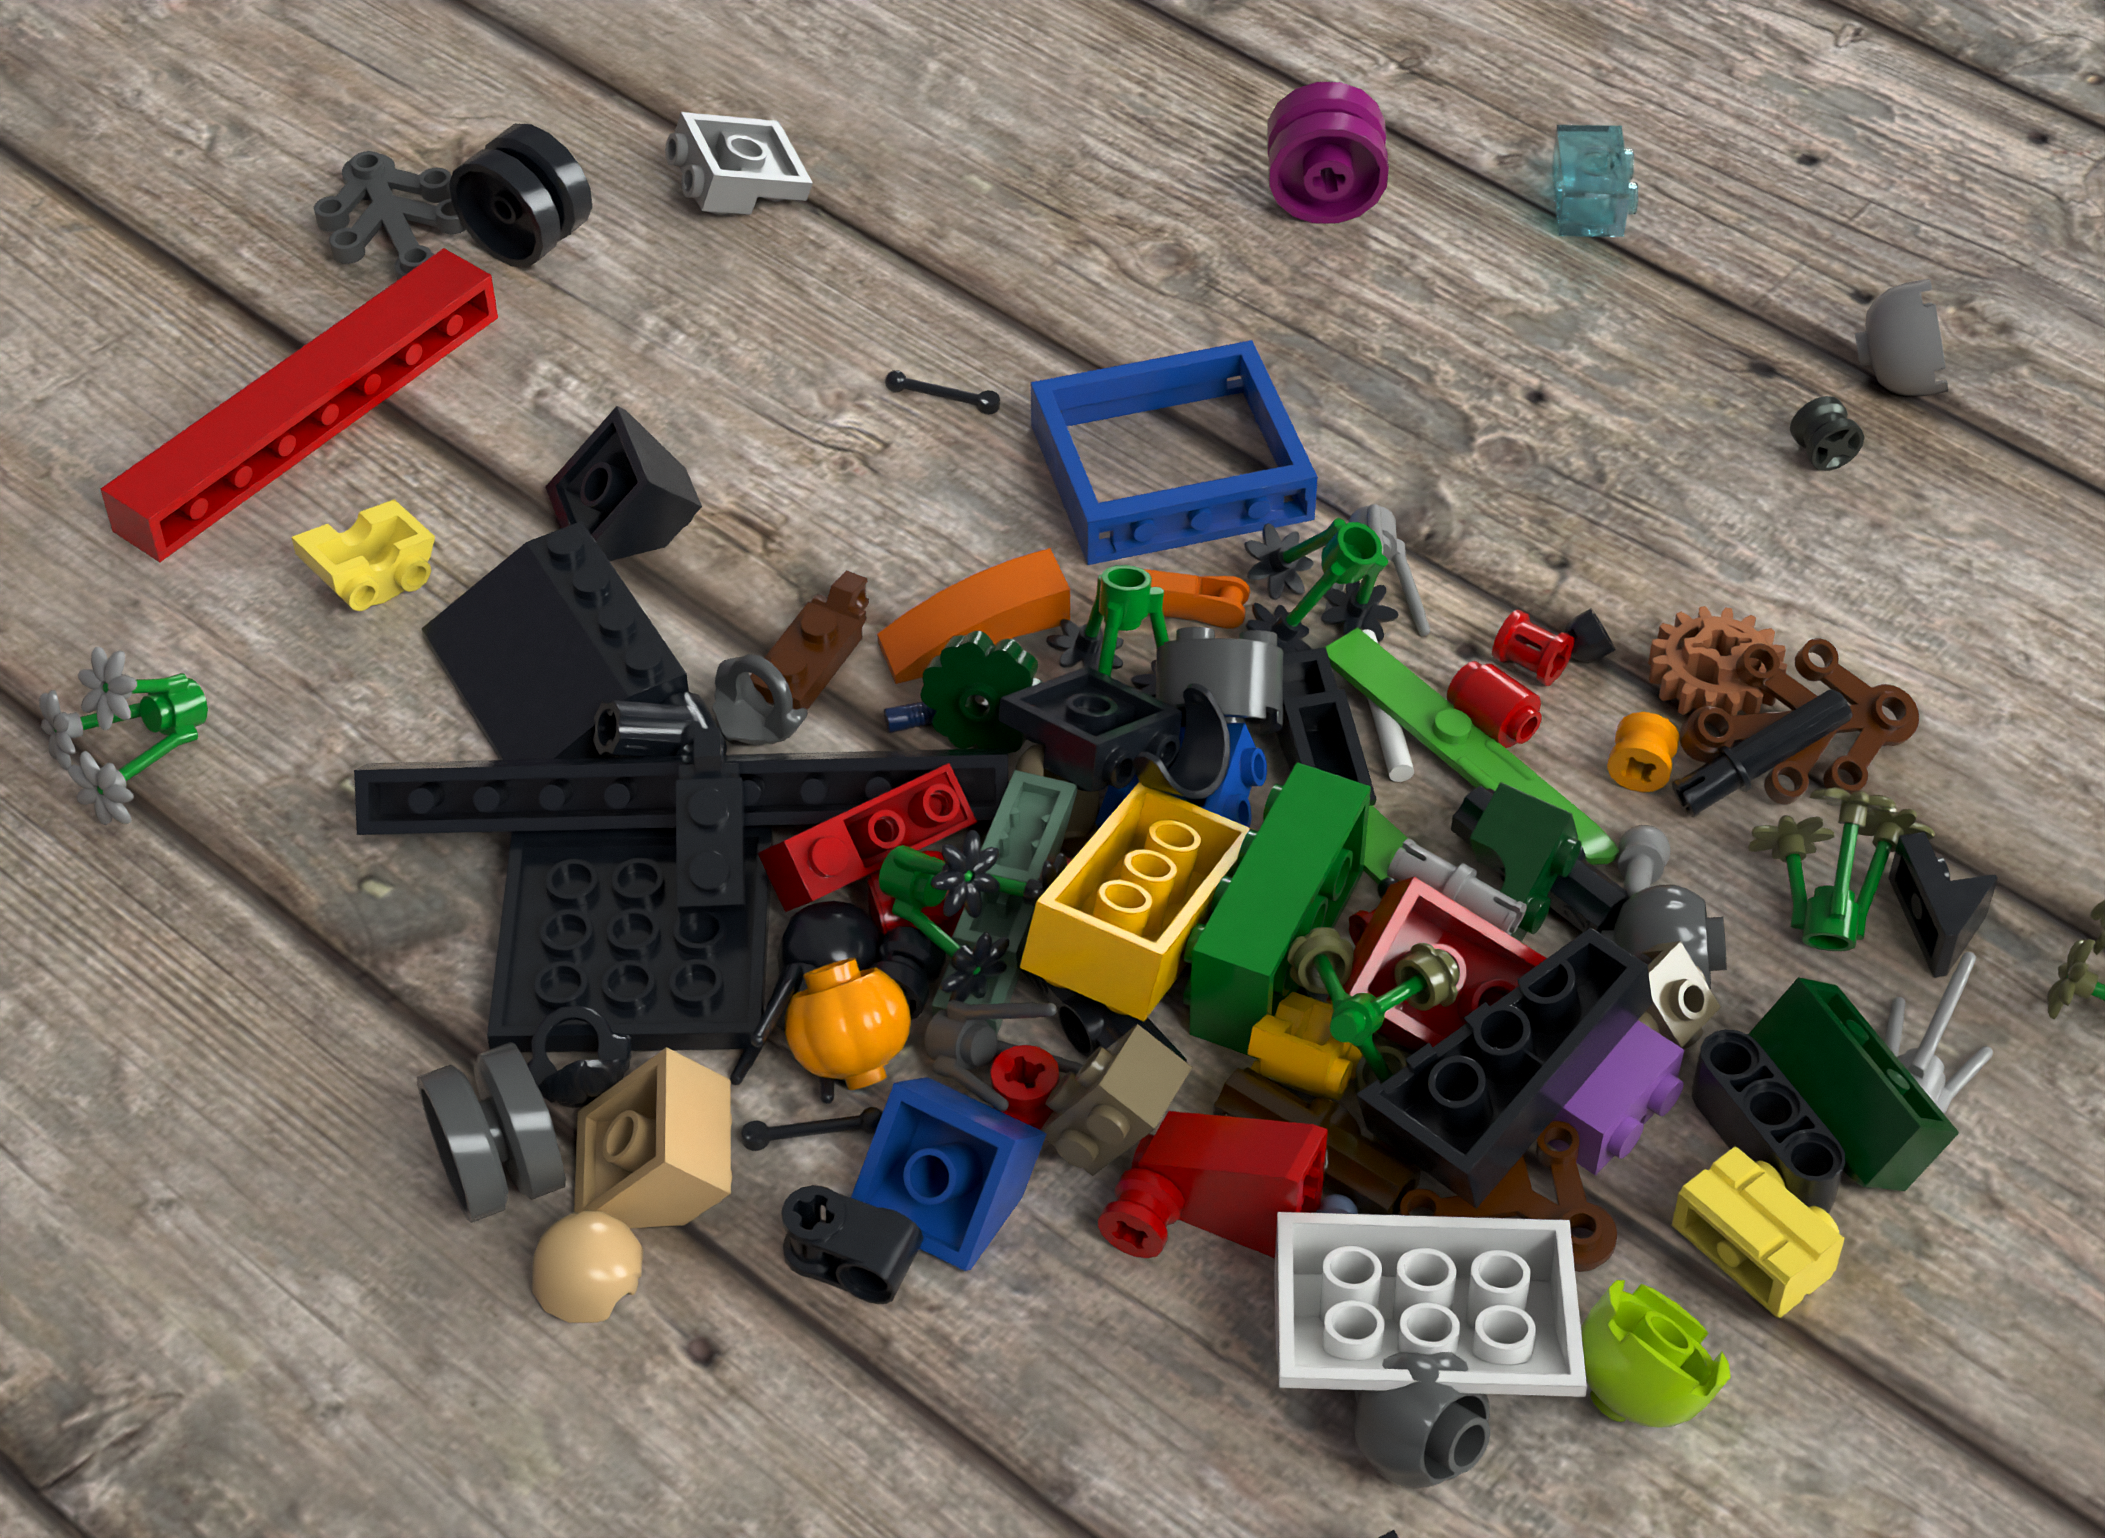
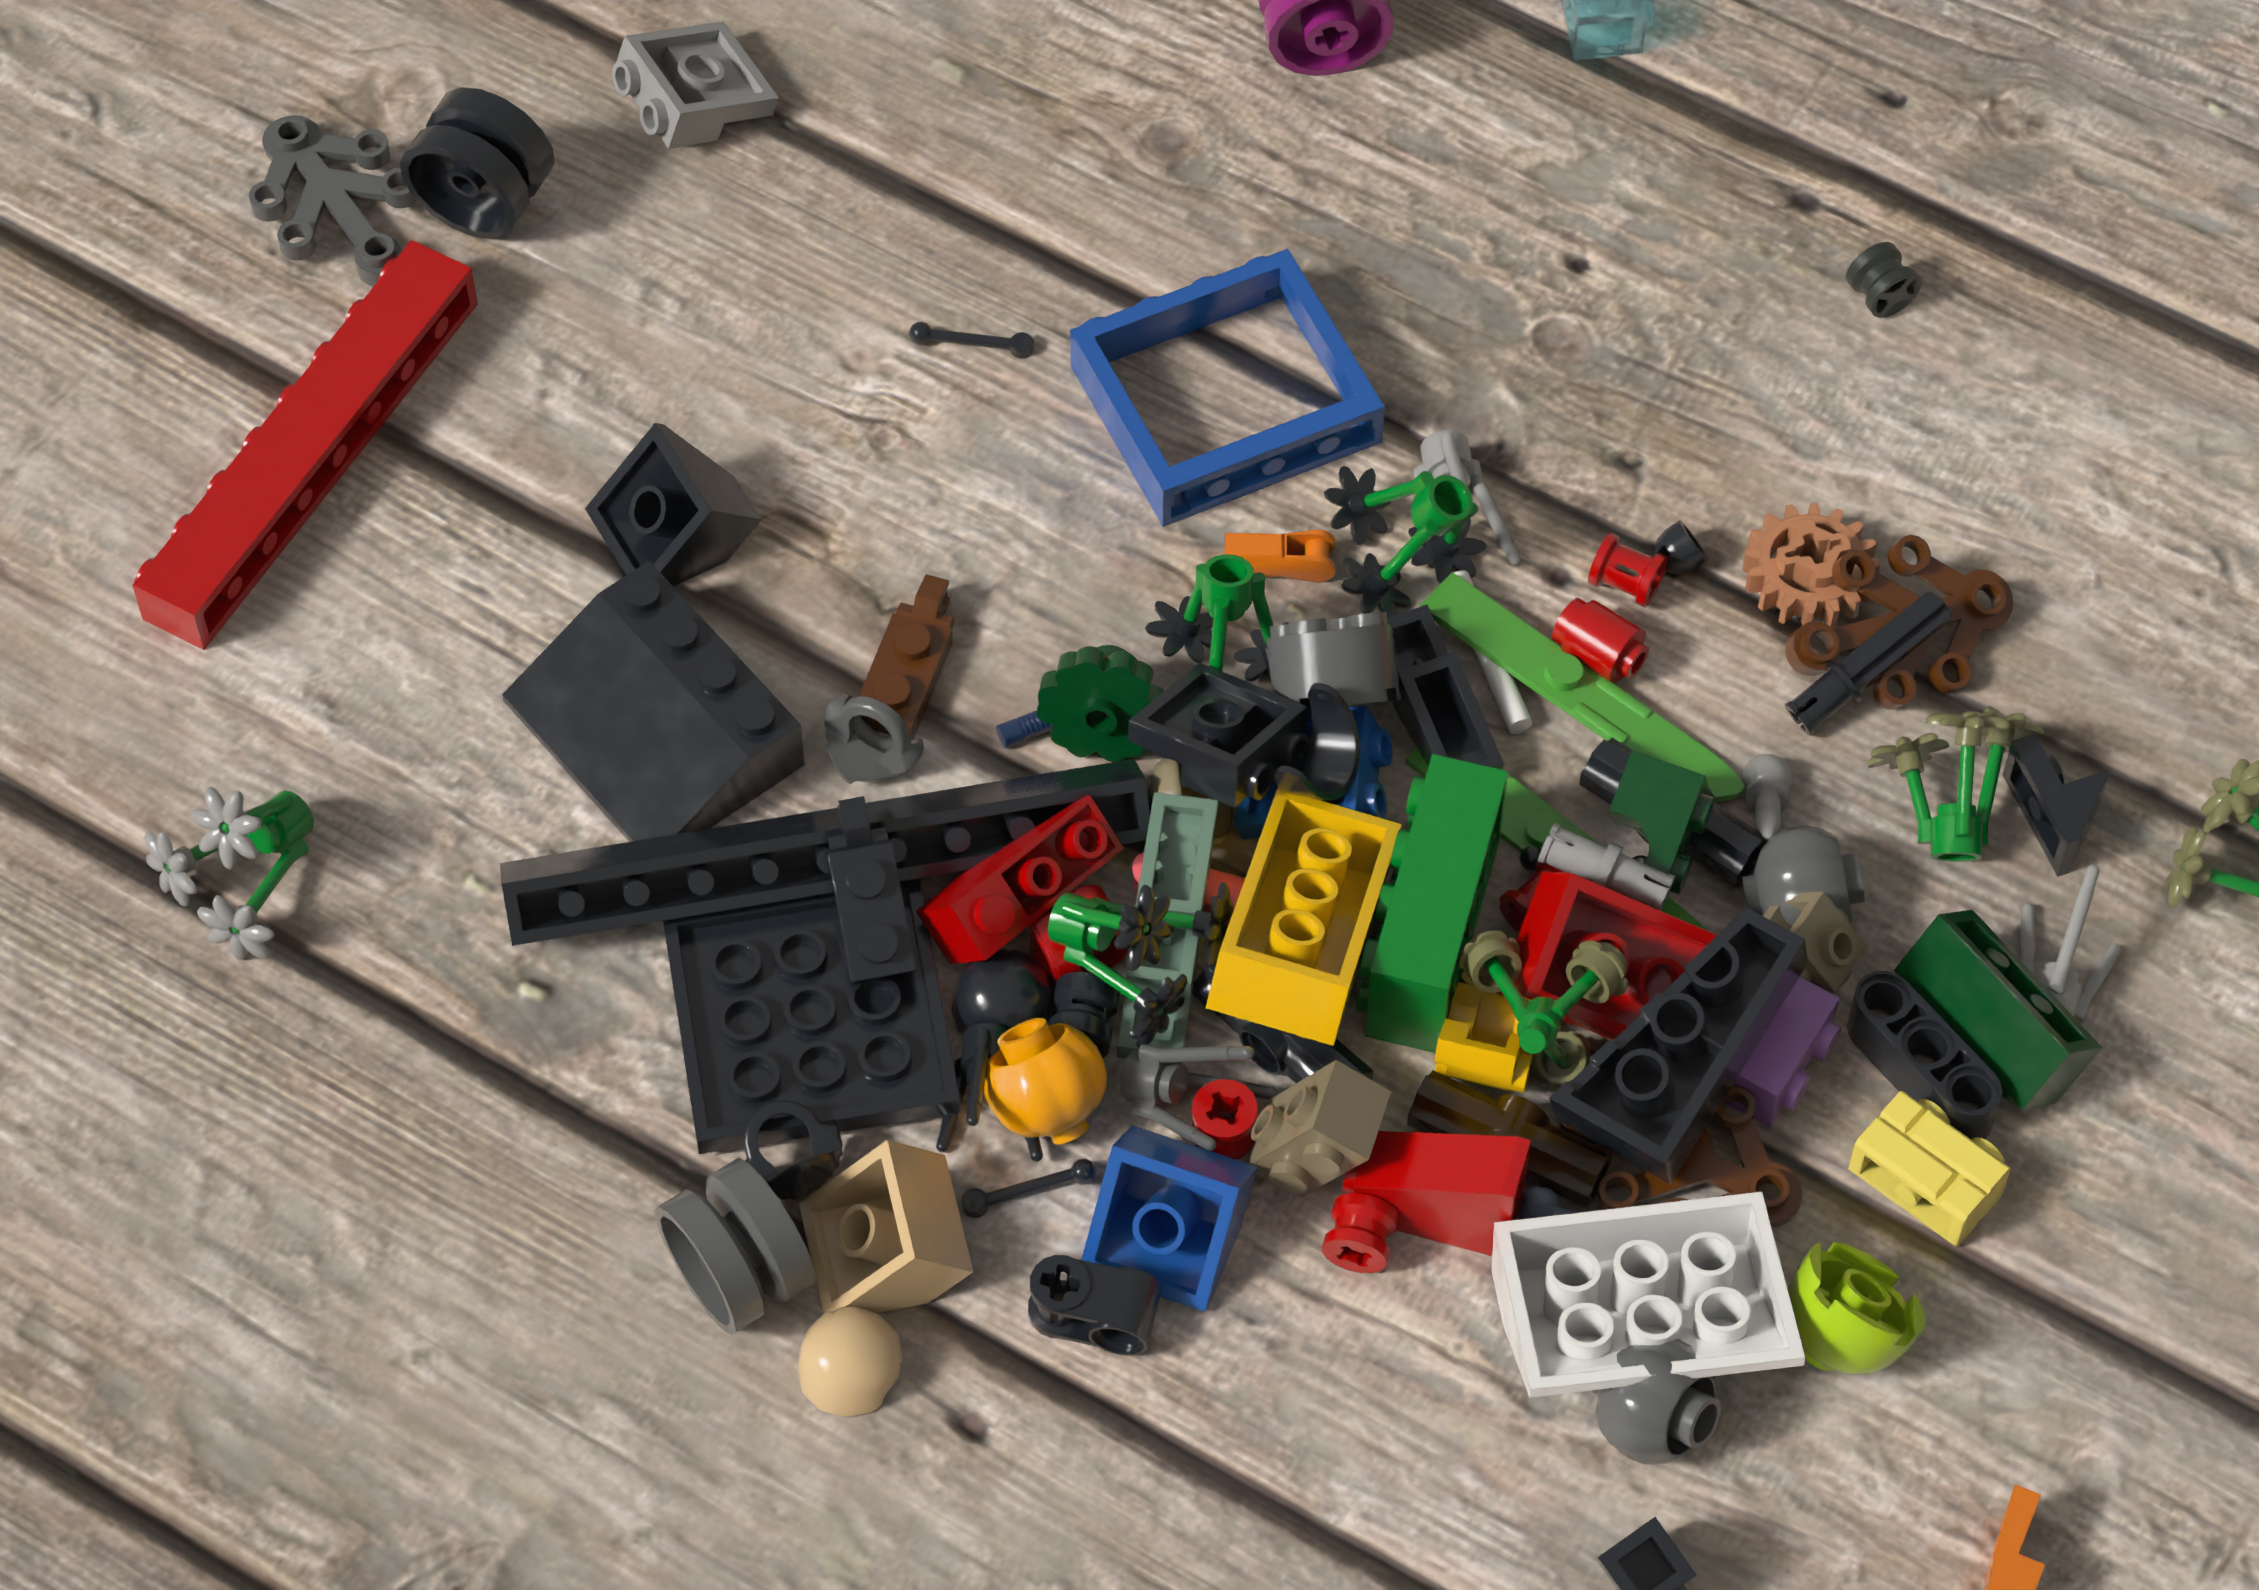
camera: 10 degrees left, 10 degrees up
light yellow cylinder [291,499,435,611] -> none
black piece [593,692,727,757] -> none
orange slope [877,548,1070,684] -> none
light orange wheel [1607,712,1680,793] -> none
light grey cylinder [1855,278,1948,397] -> none

